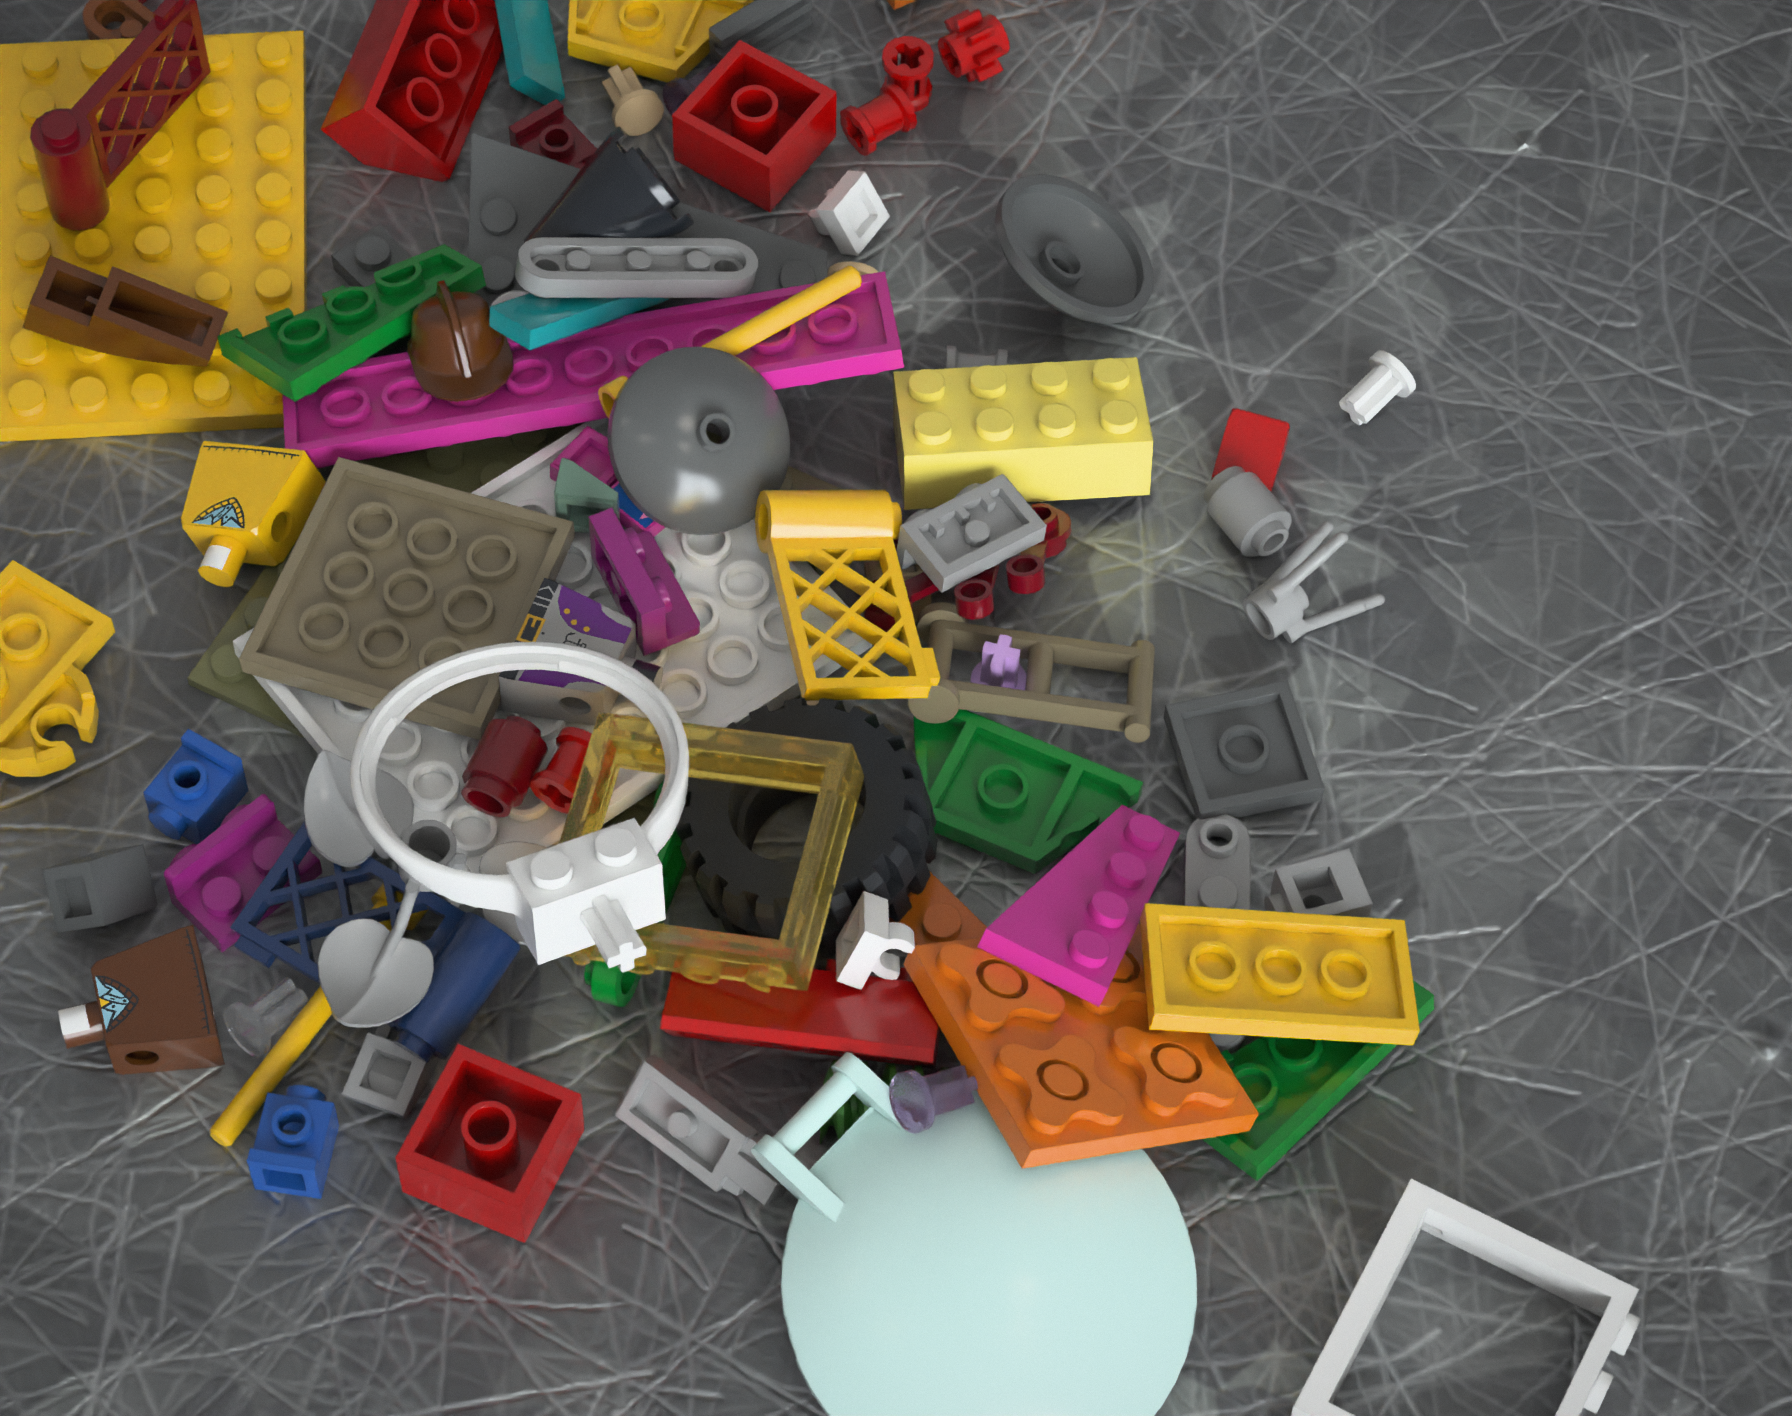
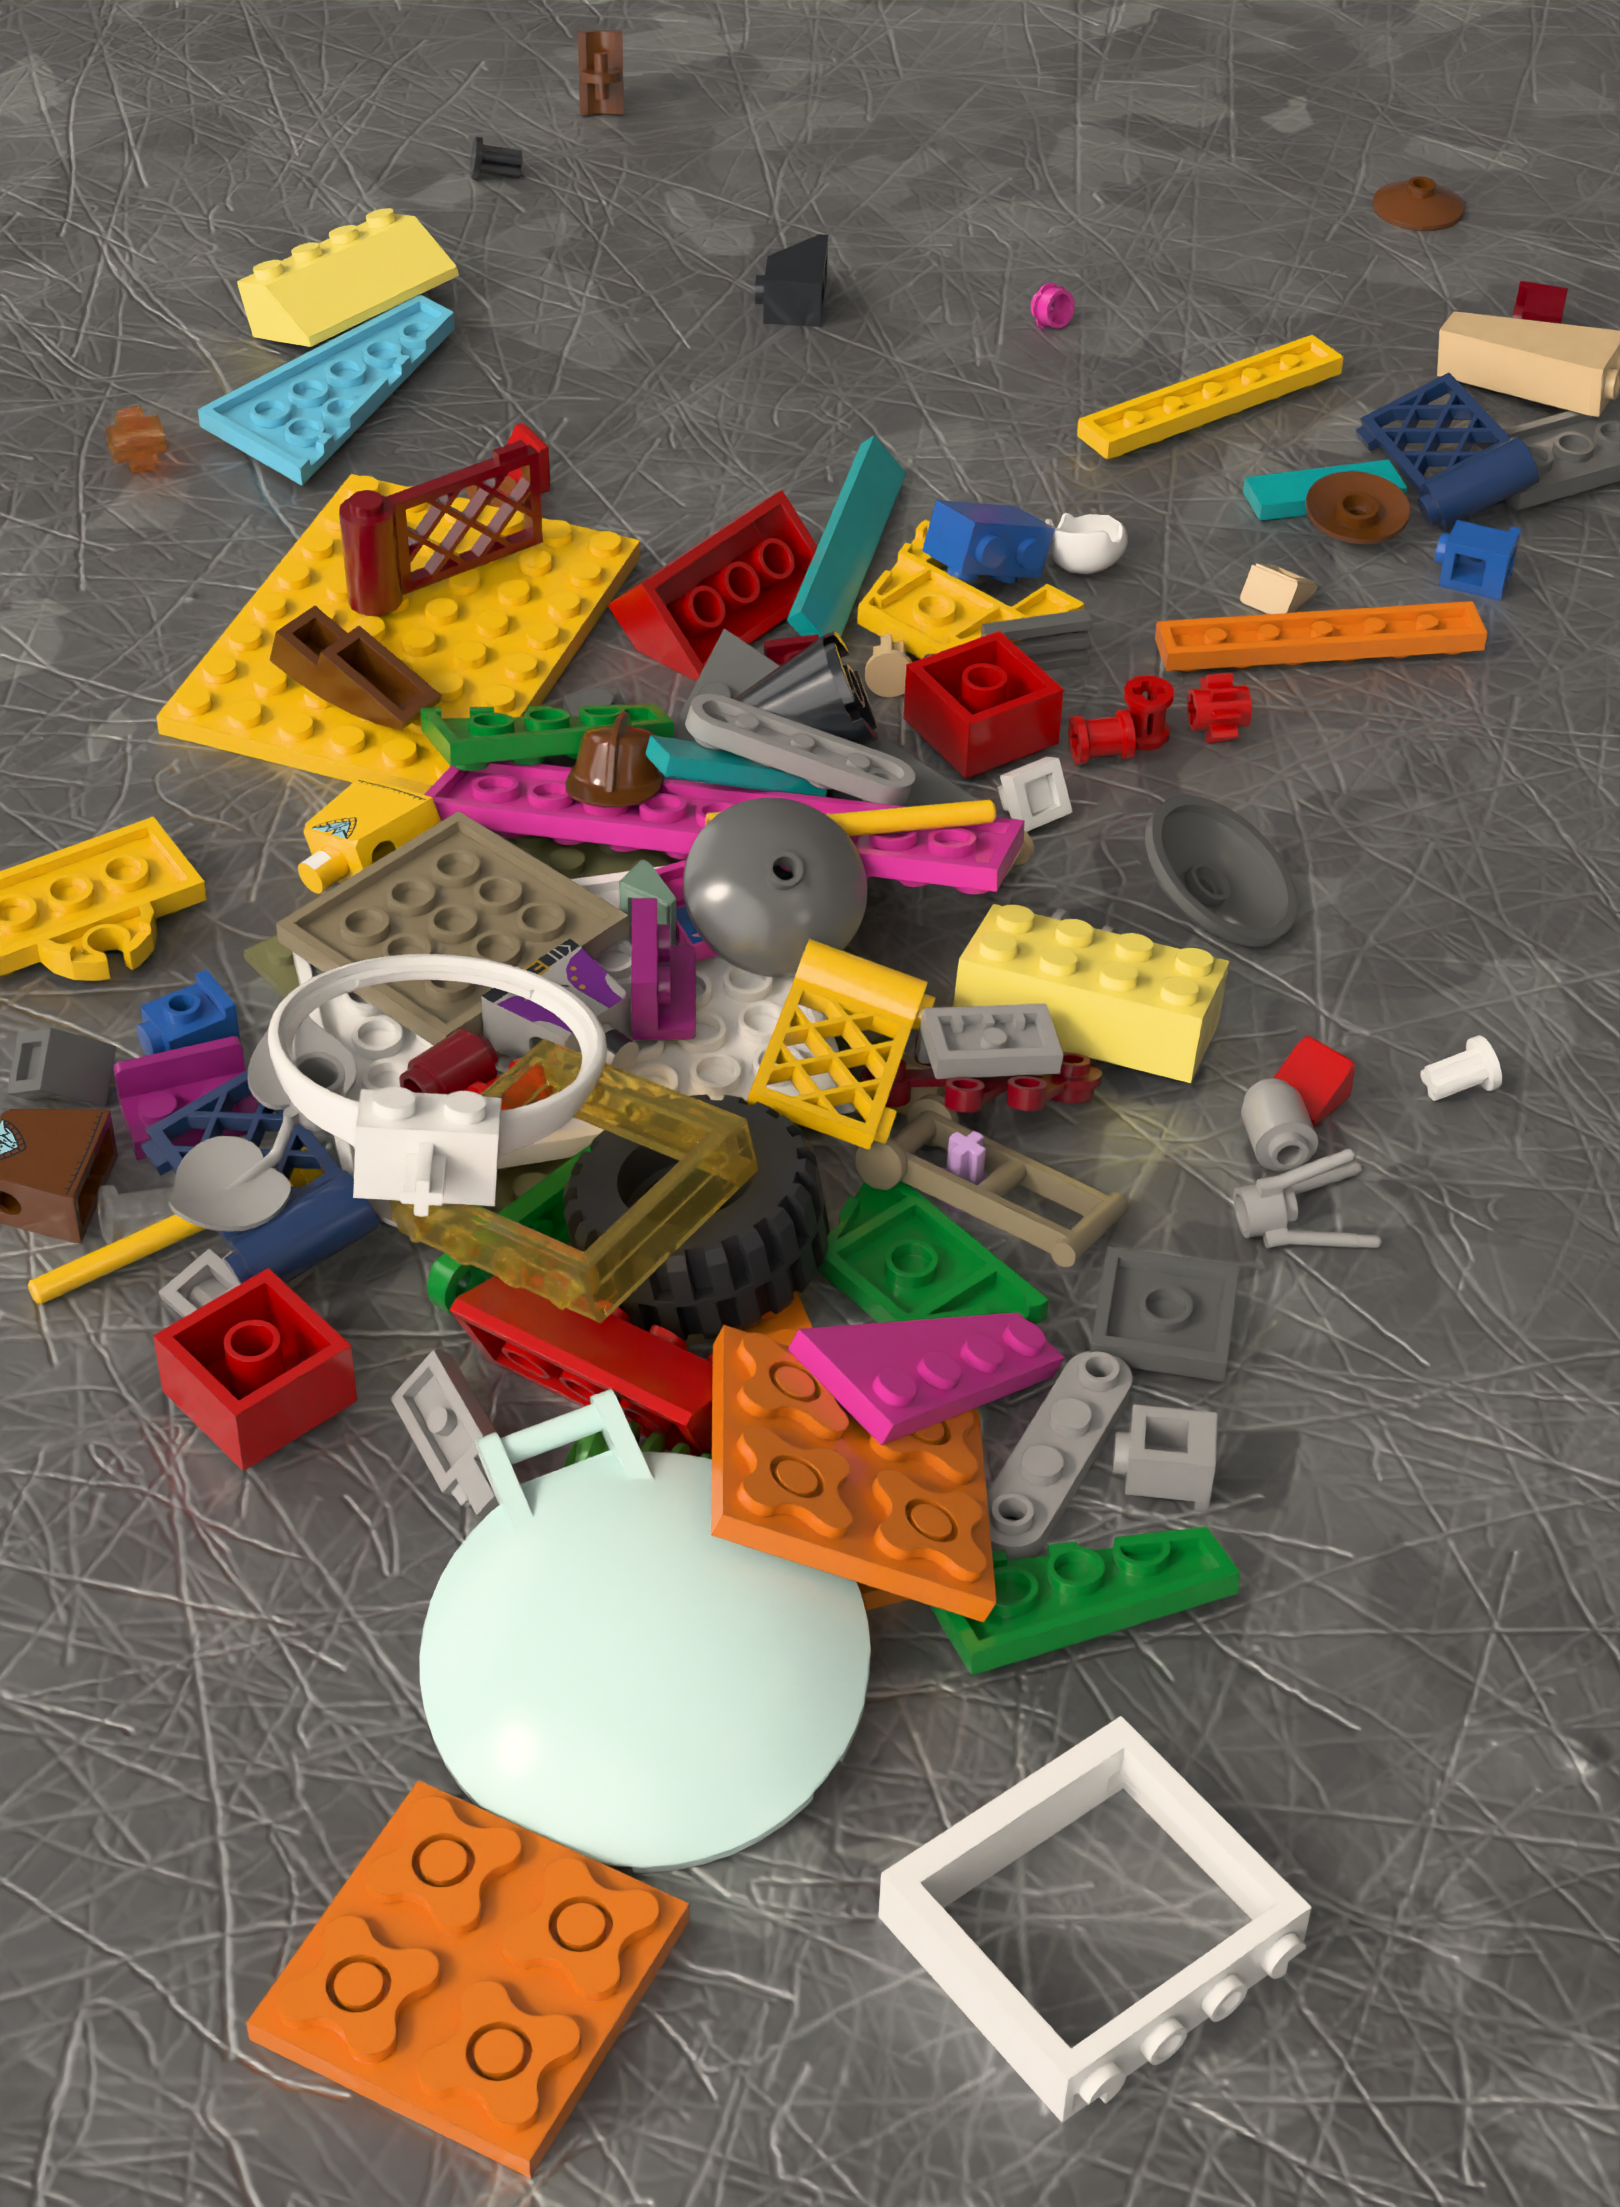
camera: 25 degrees right, 15 degrees down
blue brick [247,1085,339,1199] -> none
white tile [836,891,915,990] -> none
clear purple piece [889,1065,978,1134] -> none
yellow plate [1140,903,1420,1045] -> none

